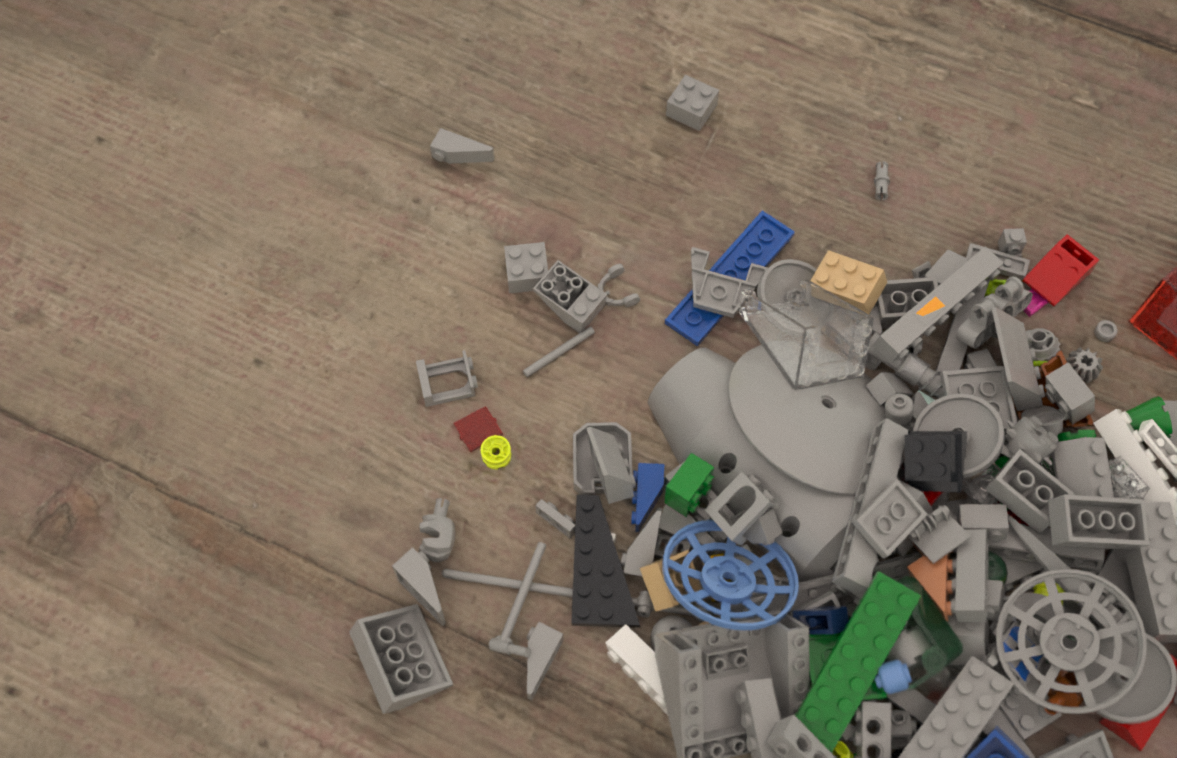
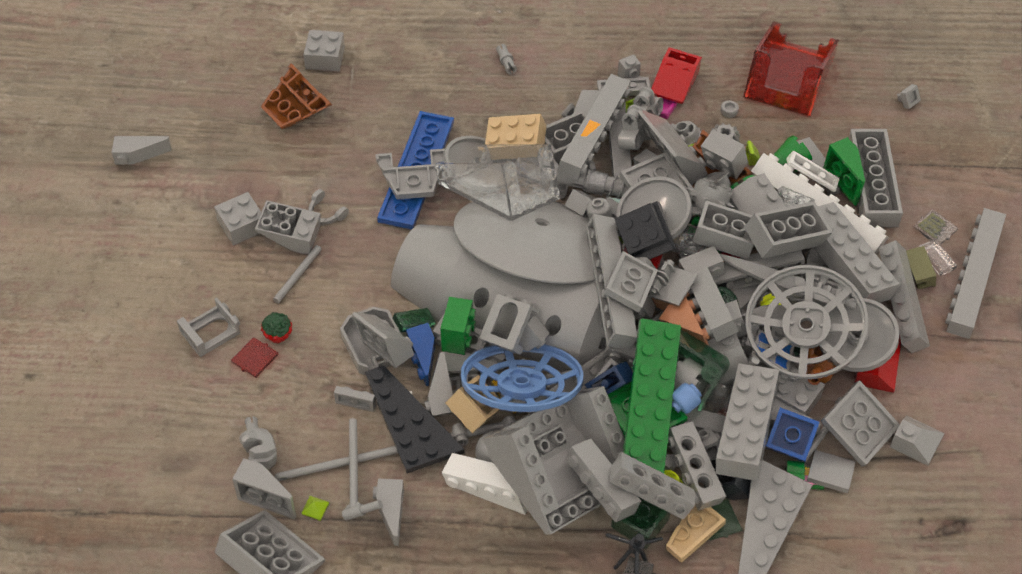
camera: 25 degrees left, 10 degrees down
neon yellow wheel [480,435,512,470] -> none
none -> dark green piece [260,312,293,343]
none -> dark orange wedge [261,63,332,129]
none -> lime slope [301,496,329,521]
none -> clear green plate [392,308,436,333]
none -> lime slope [745,140,760,166]

